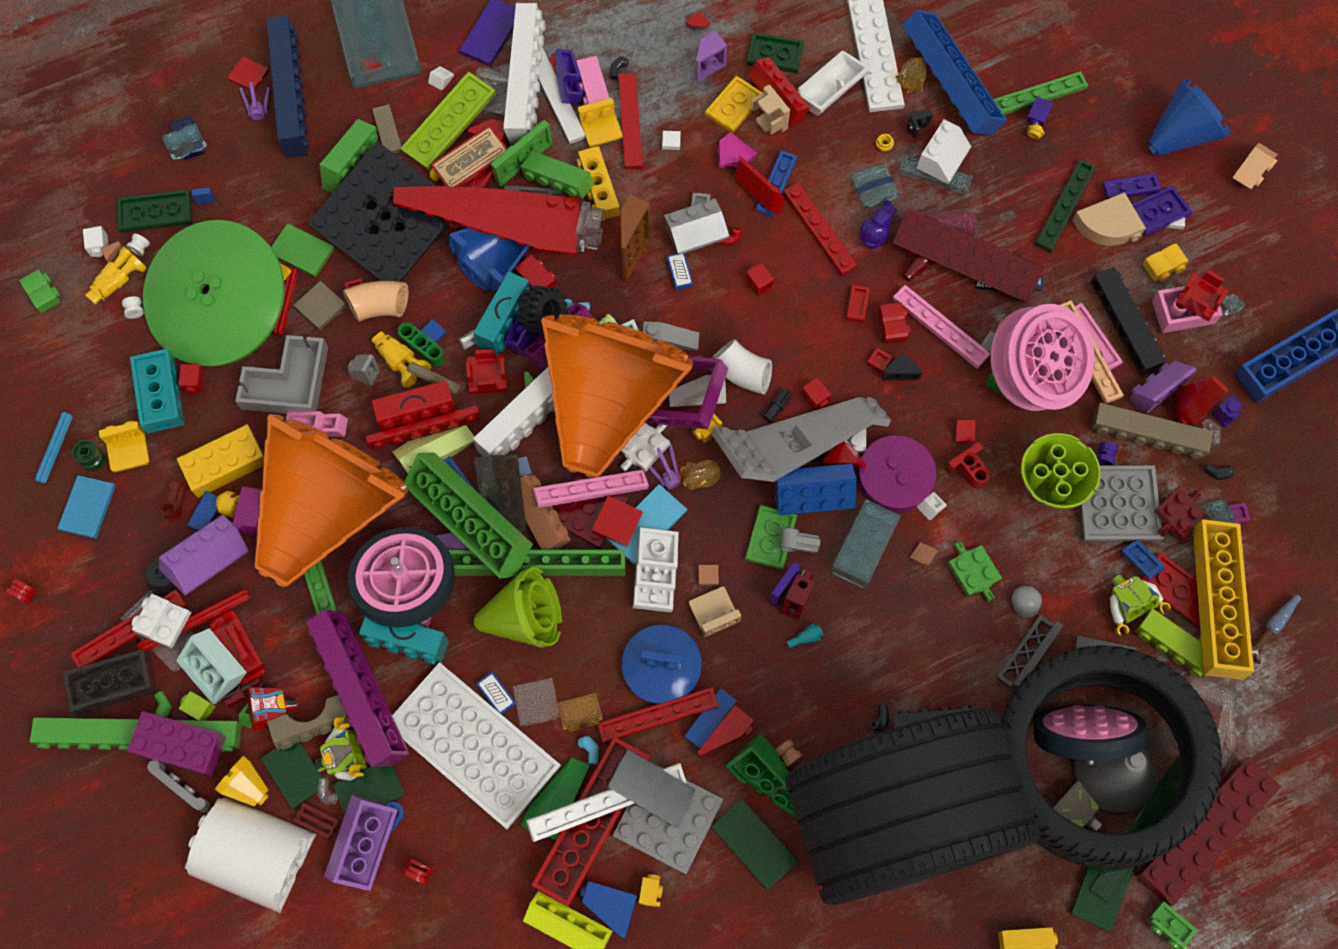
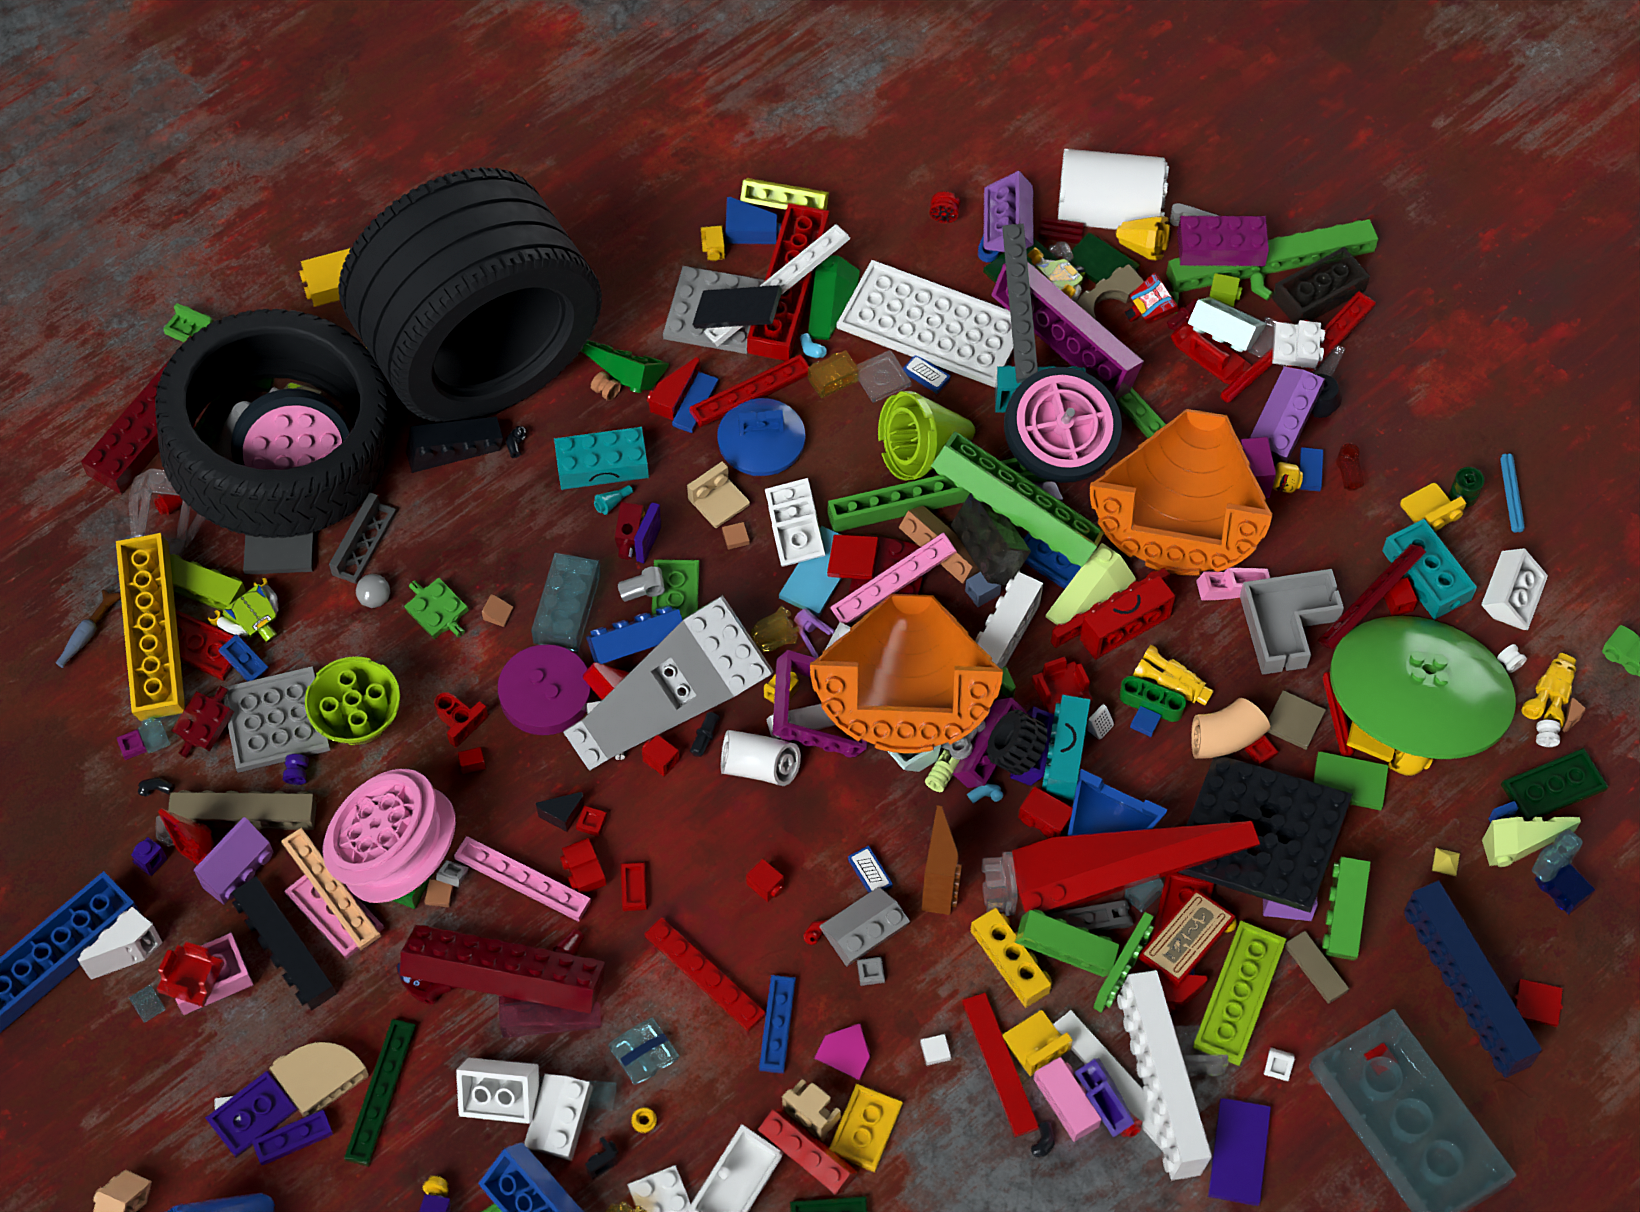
camera: 165 degrees right, 10 degrees down
red wheel [4,578,38,605] -> none
dark azure tile [57,475,116,539] -> none
white brick [83,226,108,257] -> none
yellow brick [177,424,264,498] -> none
medium lavender plant [239,82,270,120] -> none
light grey slope [348,354,380,386] -> none
dark tan axle [407,362,460,394] -> none
light grey slope [643,321,699,351] -> none
medium lavender slope [696,31,727,82] -> none
dark green tile [711,799,798,891] -> none
red piece [735,156,785,213] -> none
dark purple hair [860,200,898,249] -> none
white slope [917,492,947,520] -> none
yellow brick [1142,243,1189,282] -> none
none -> white slope [77,907,163,980]
none -> white slope [456,1058,539,1124]
none -> teal brick [554,427,649,490]
none -> dark grey plate [1002,223,1038,383]
none -> dark red tile [1318,544,1426,649]
none -> light yellow slope [1432,848,1460,876]
none -> white slope [1481,548,1548,630]
none -> yellowish green wedge [1482,817,1581,867]

